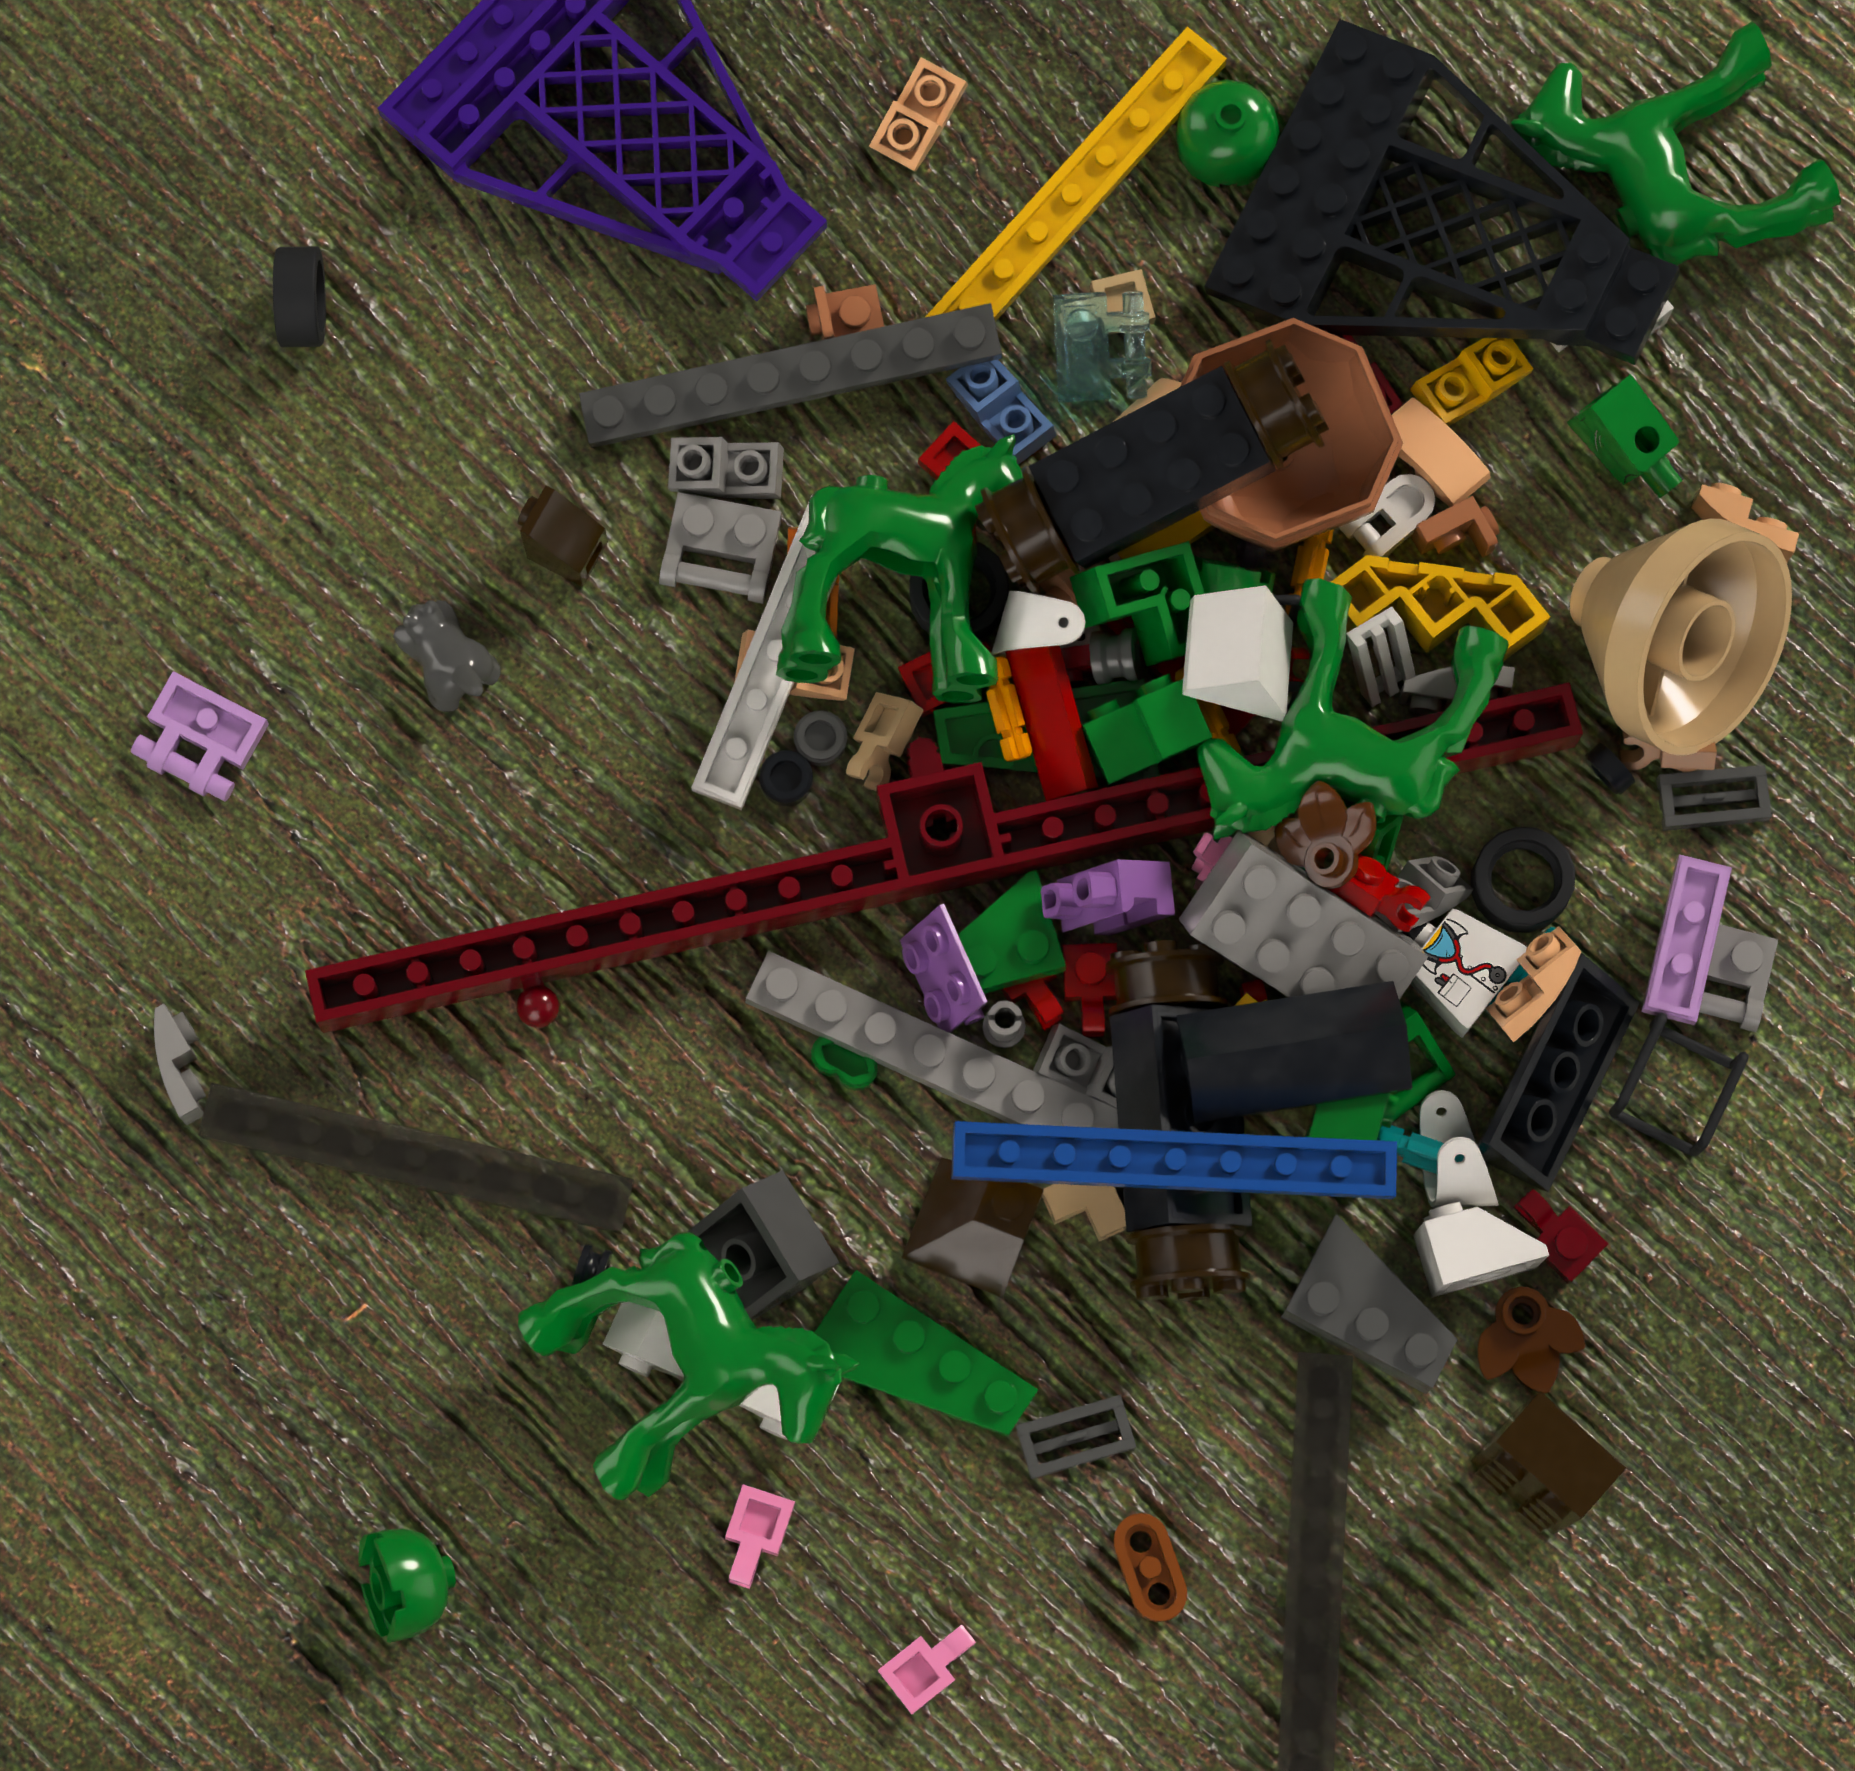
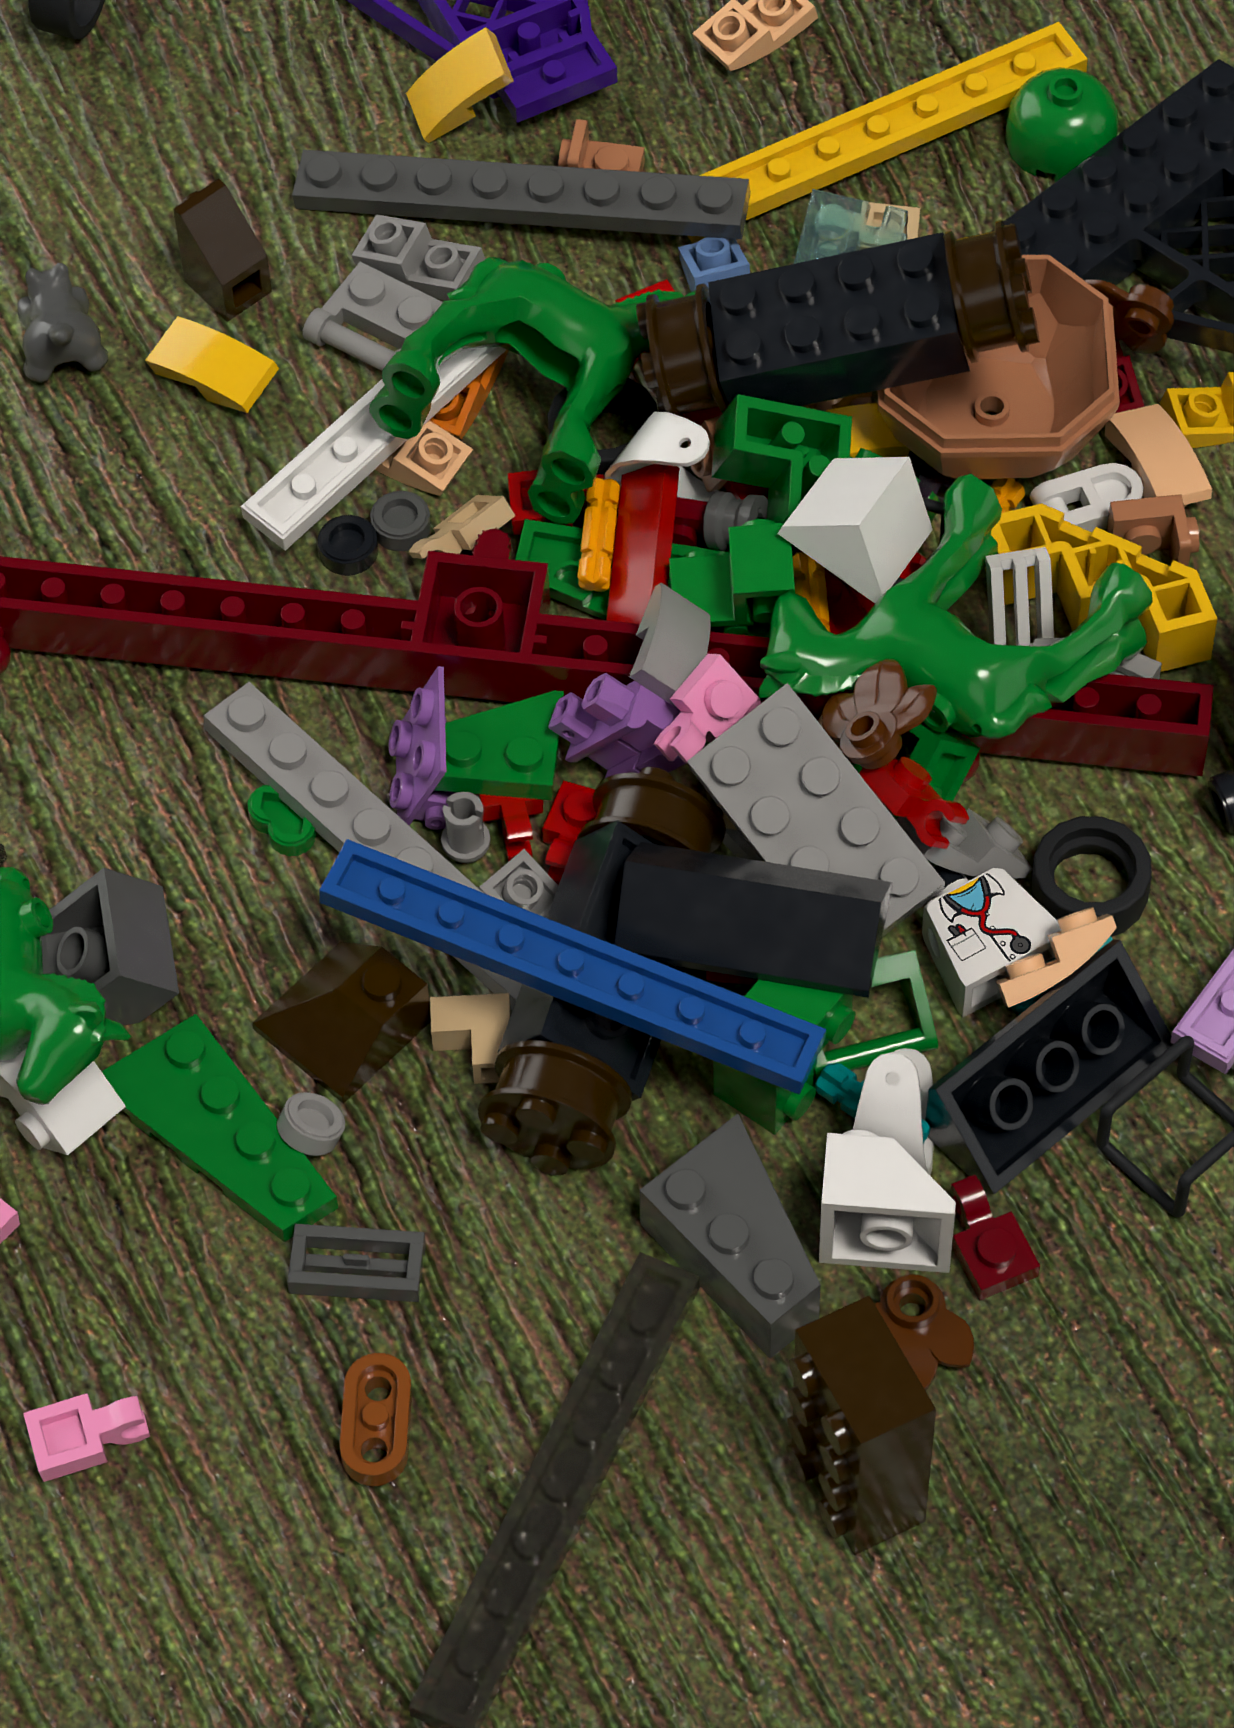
camera: 25 degrees right, 20 degrees down
none -> yellow slope [145,316,279,413]
none -> light grey tile [277,1092,345,1156]
none -> yellow slope [406,27,514,143]
none -> light grey slope [629,583,711,708]
none -> bright pink plate [654,654,759,763]
none -> reddish brown plate [1084,280,1174,354]

